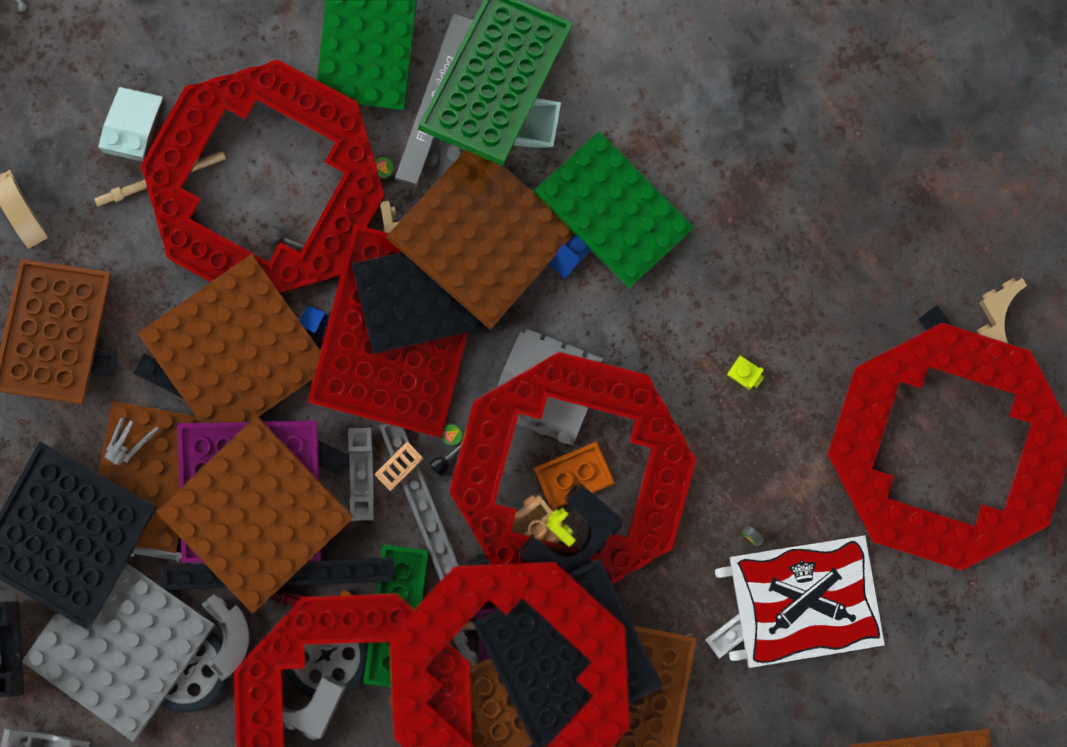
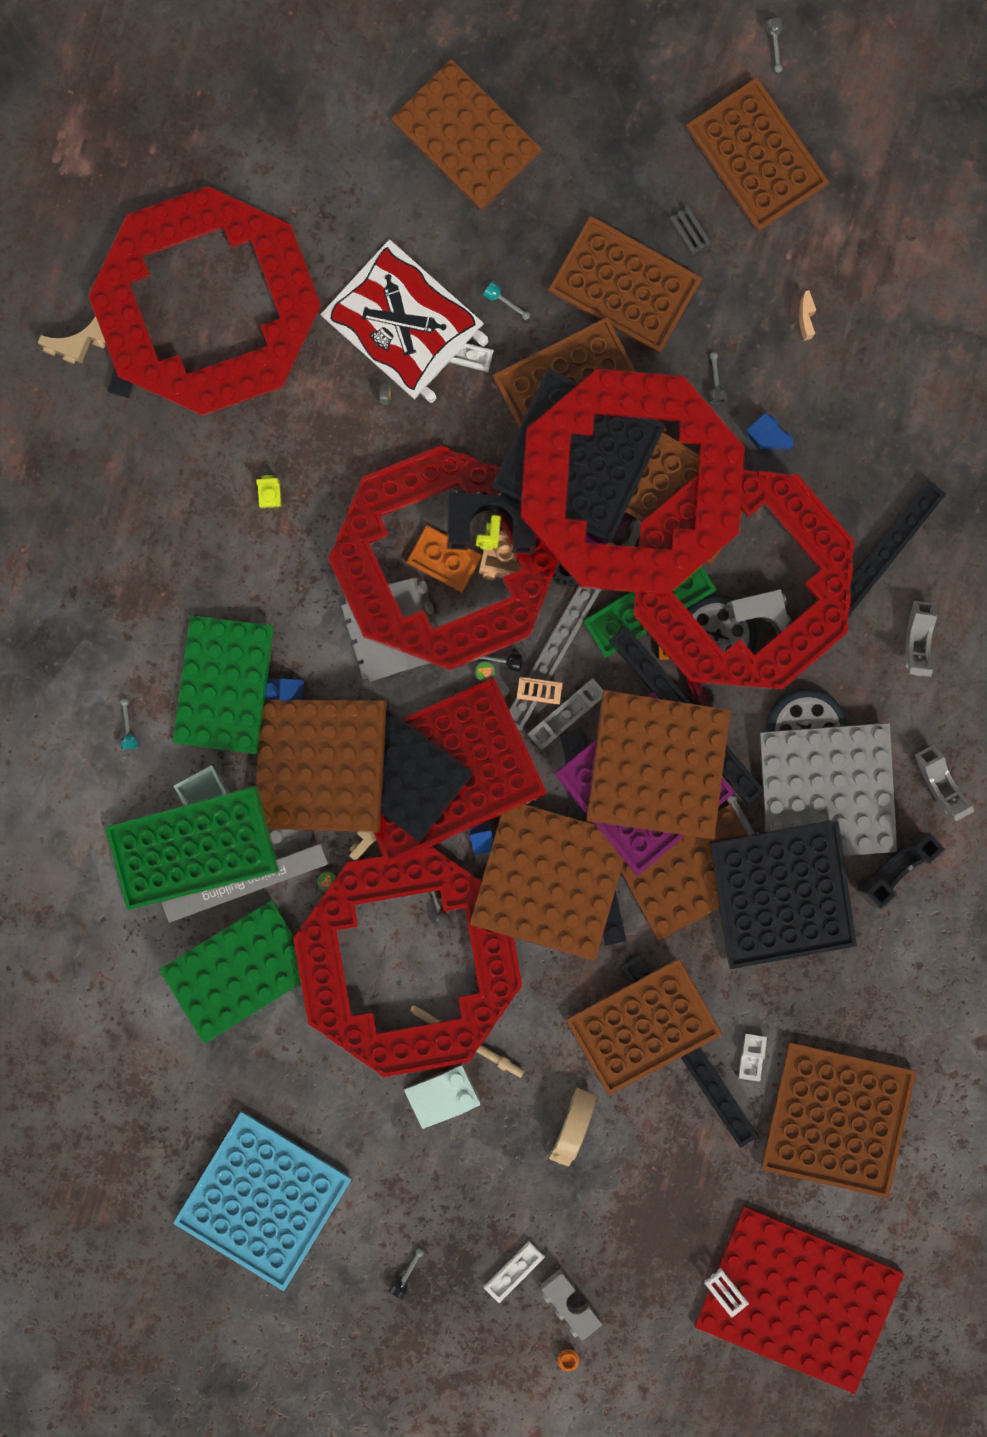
camera: 125 degrees left, 5 degrees up
light grey plant [104,418,159,466] -> none
light grey arch [202,594,249,681] -> none
none -> hinge [120,698,139,750]
none -> hinge [483,281,530,320]

